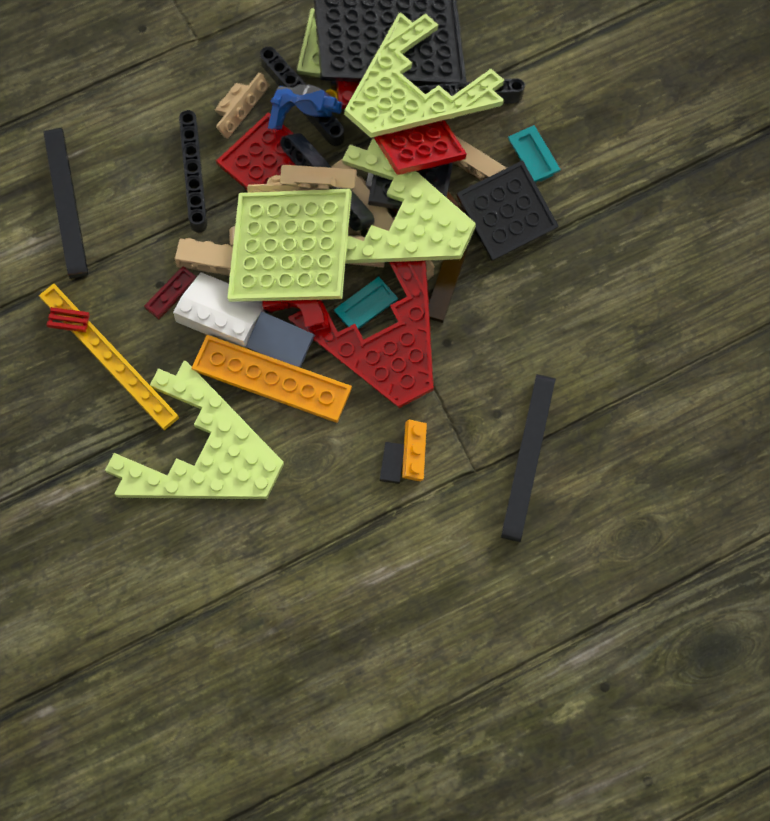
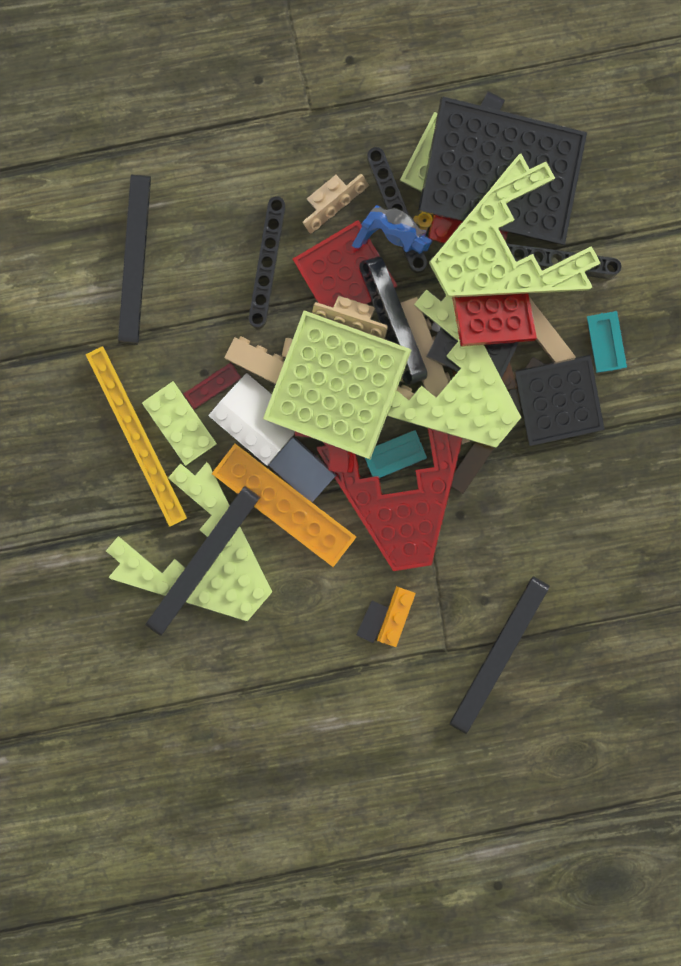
camera: 15 degrees right, 20 degrees up
red tile [47,307,90,333] -> none
tan bracket [280,165,357,190] -> none
none -> yellowish green plate [142,381,217,466]
none -> black beam [145,486,260,636]

